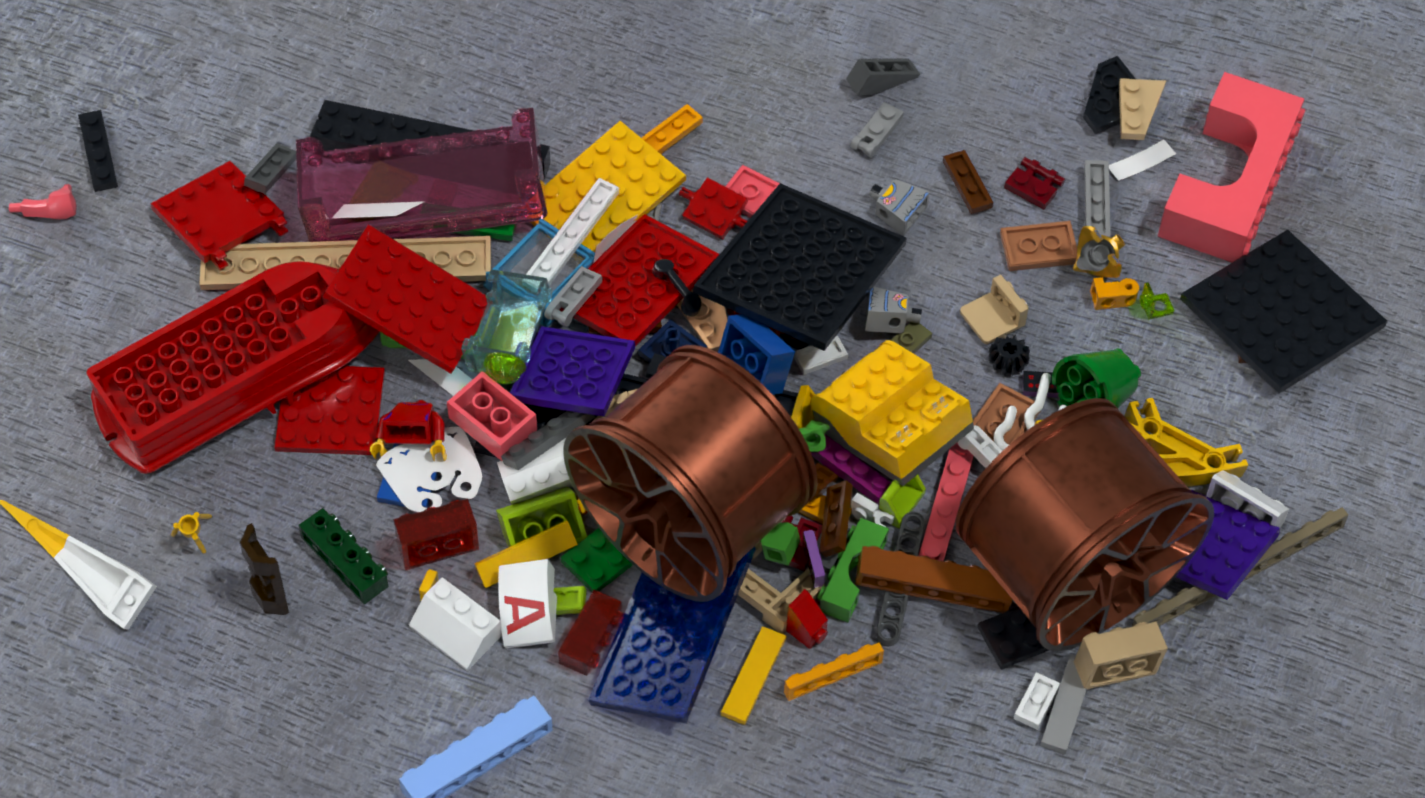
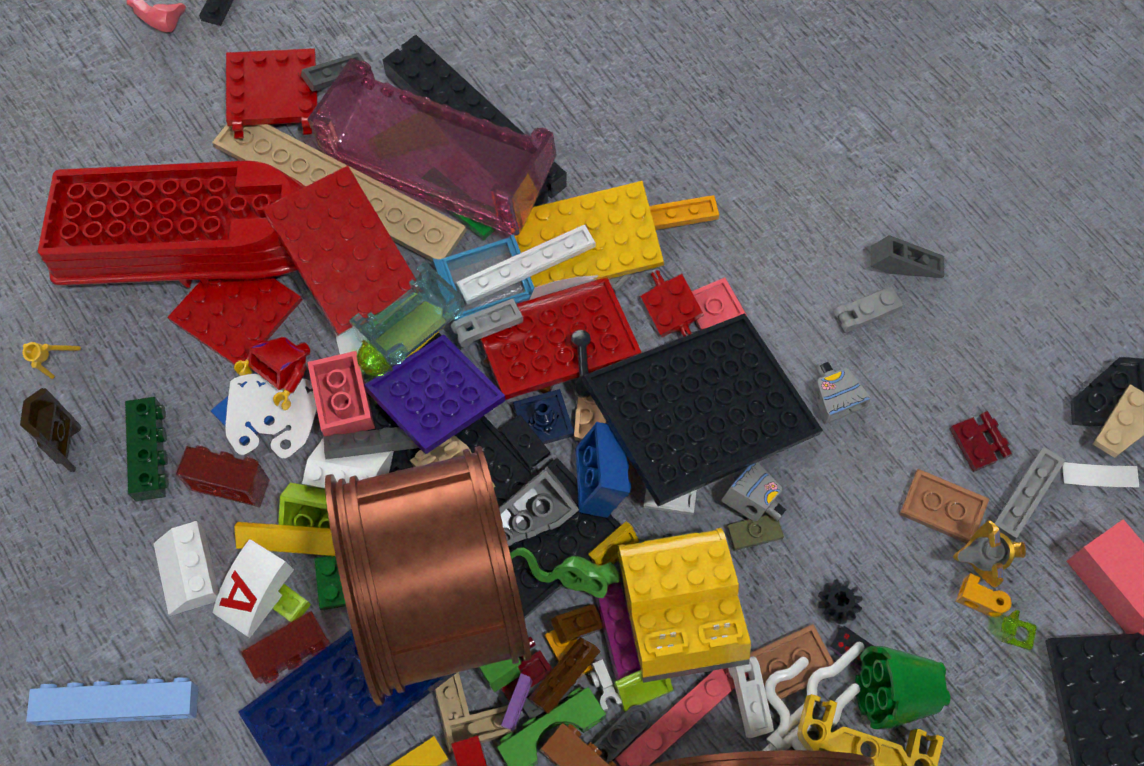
camera: 35 degrees right, 10 degrees up
white sticker [332,202,424,218] -> none
yellow tile [419,569,439,601] -> none
reddish brown plate [943,150,993,215] -> none
tan bracket [960,274,1028,344] -> none

